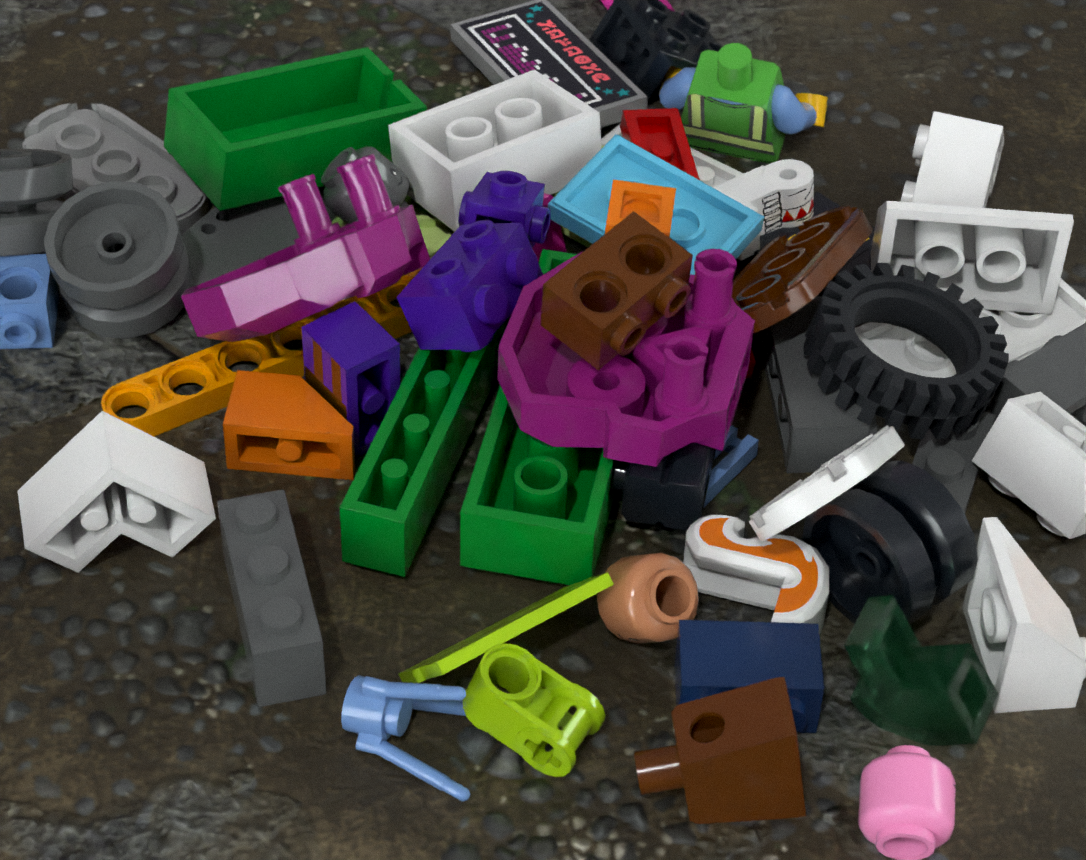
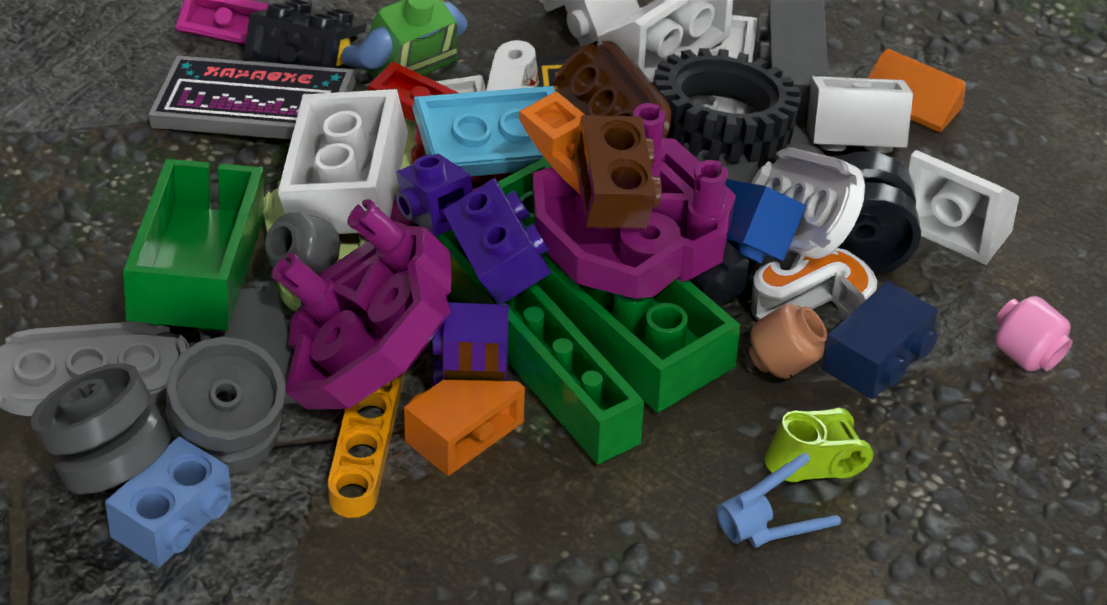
camera: 50 degrees left, 0 degrees up
white brick [17,411,216,573] -> none
dark grey brick [217,489,327,707] -> none
lime piece [398,572,614,683] -> none
reddish brown torso [634,676,806,824] -> none
clear green brick [844,595,998,746] -> none
none -> blue brick [725,179,807,264]

